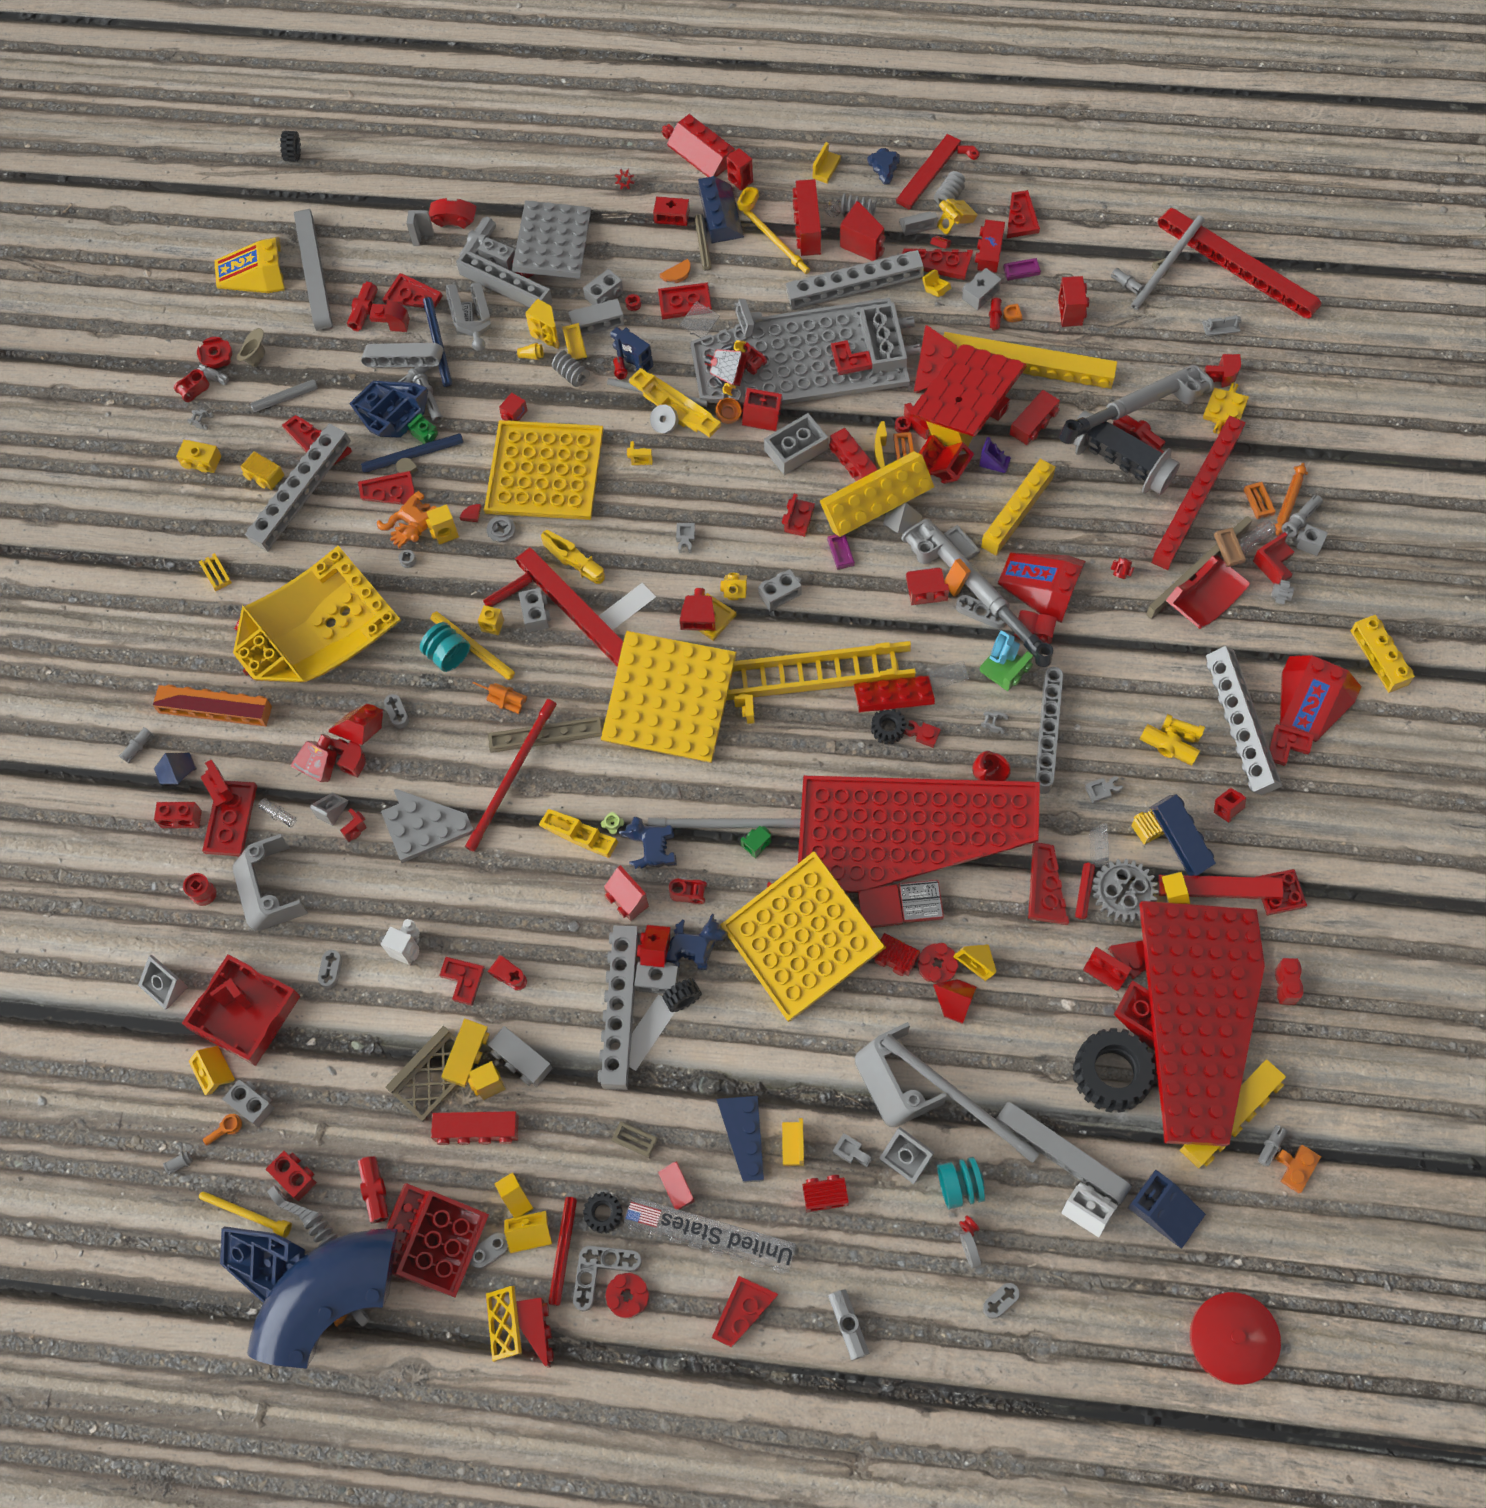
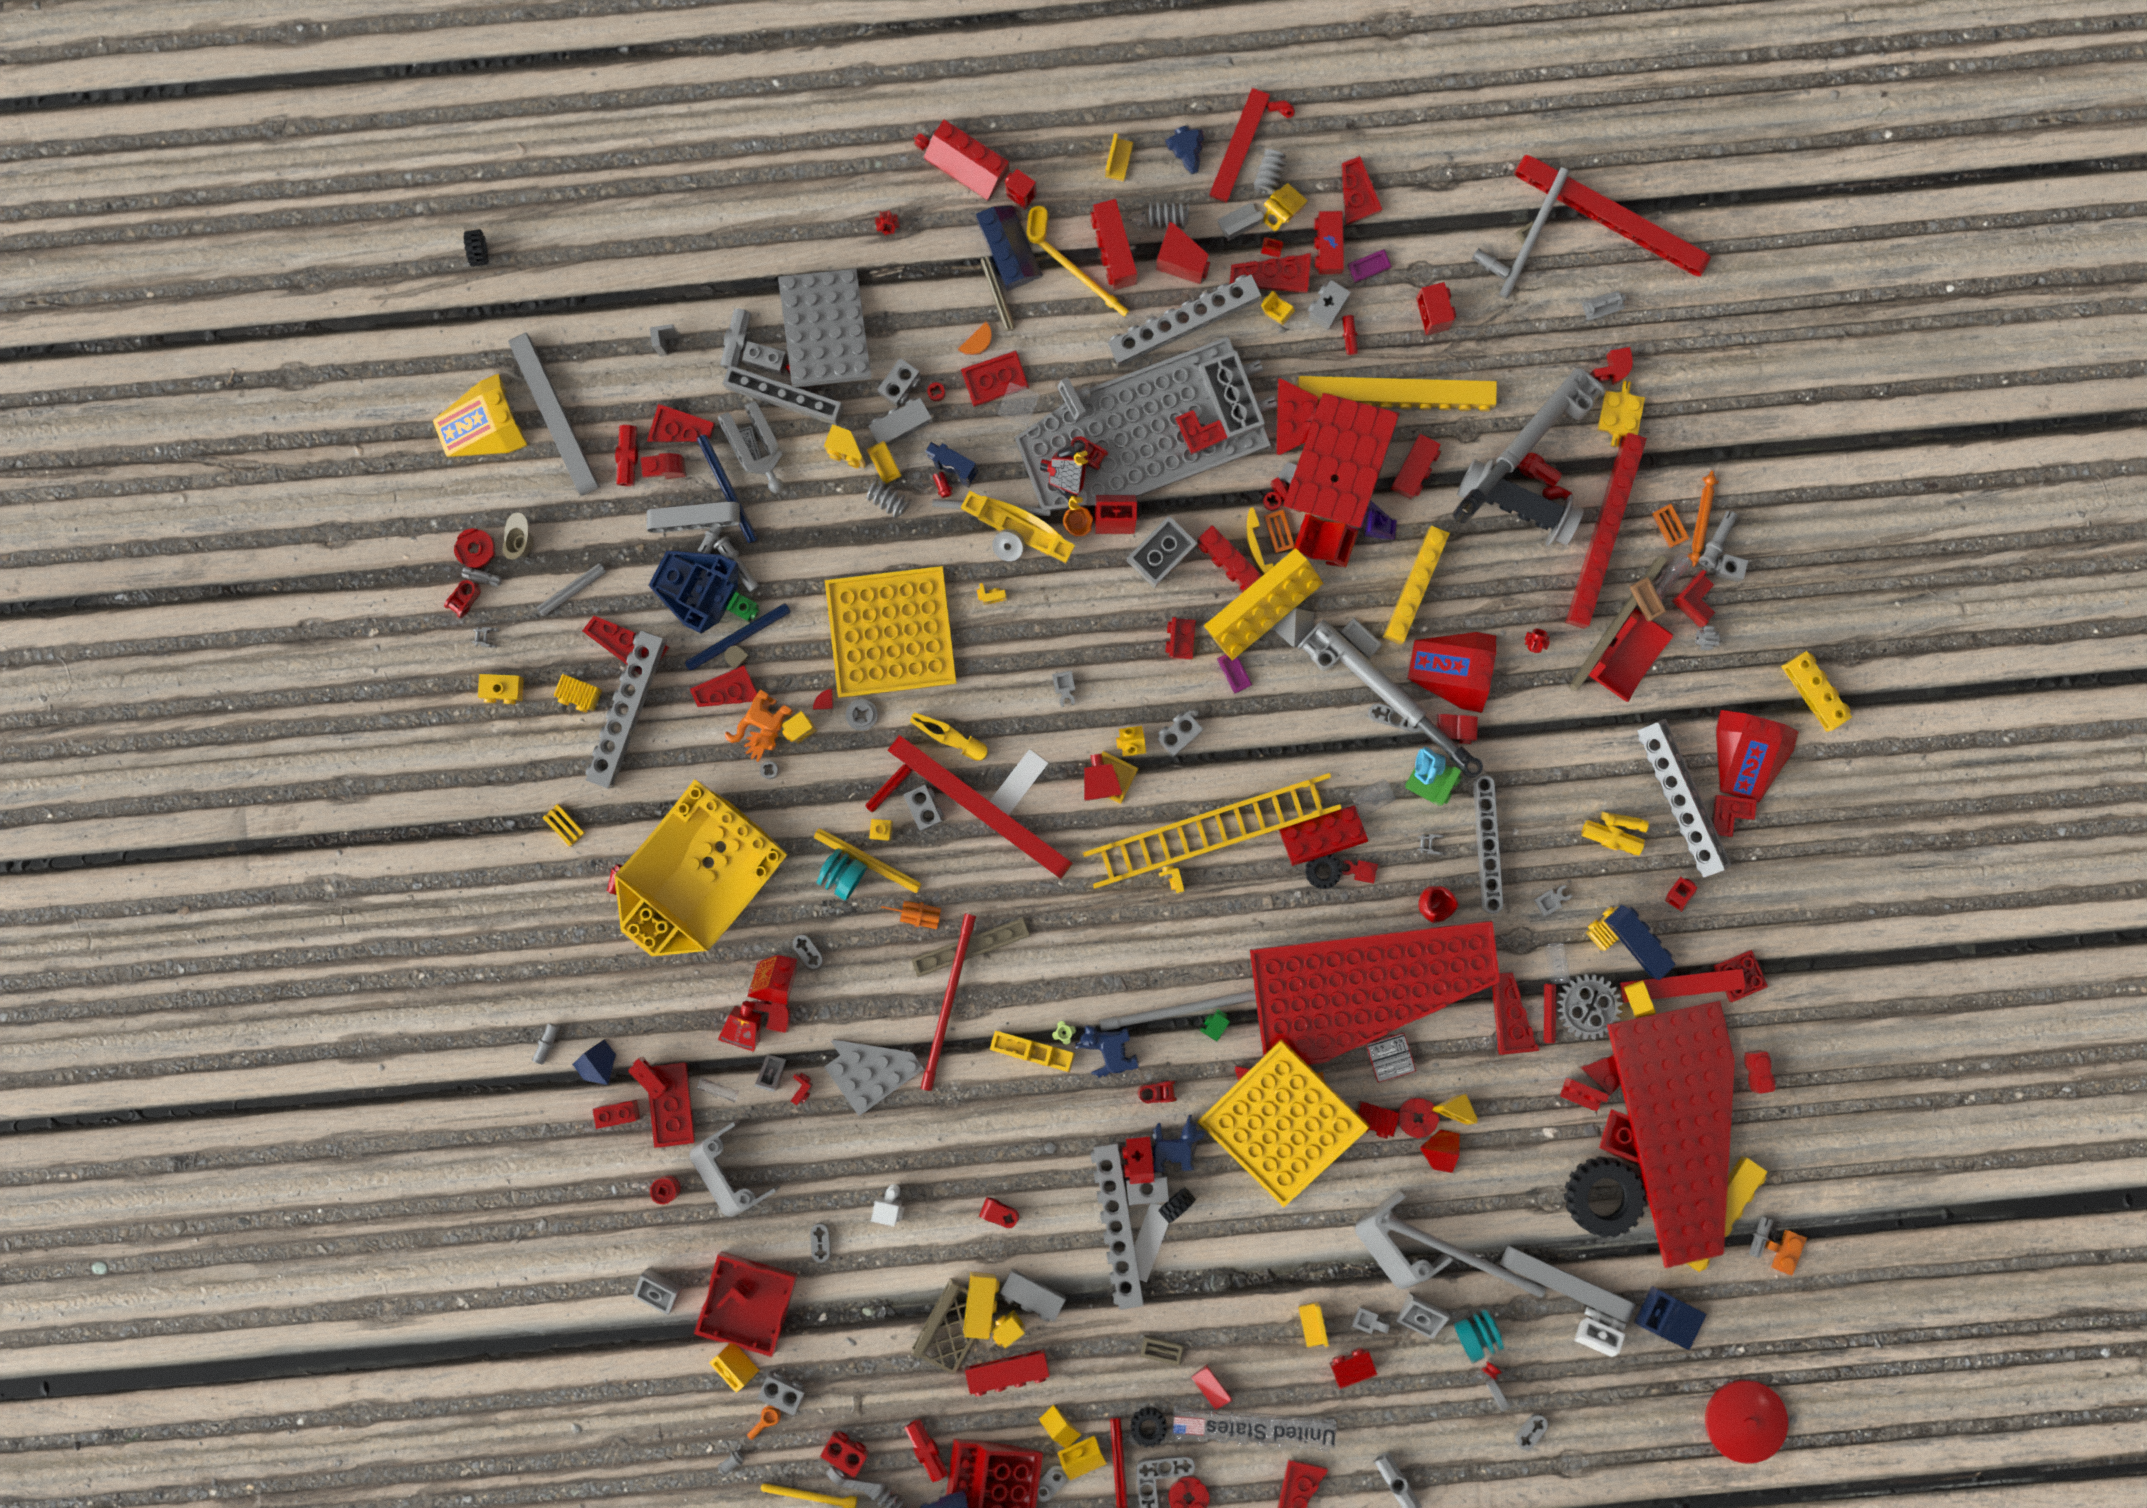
camera: 10 degrees left, 20 degrees up
brick [153,684,272,727] -> none
red brick [429,198,477,229] -> none
red plate [439,957,485,1006] -> none
red brick [499,393,528,421] -> none
yellow cone [517,343,544,360] -> none
yellow plate [601,631,737,763] -> none
slope [604,865,649,921] -> none
red brick [653,196,690,226] -> none
dark blue wing [716,1096,764,1183] -> none
red tile [858,885,903,928] -> none
red bracket [906,568,949,606] -> none
orange tile [944,558,971,597] -> none
orange tile [1003,303,1022,322] -> none

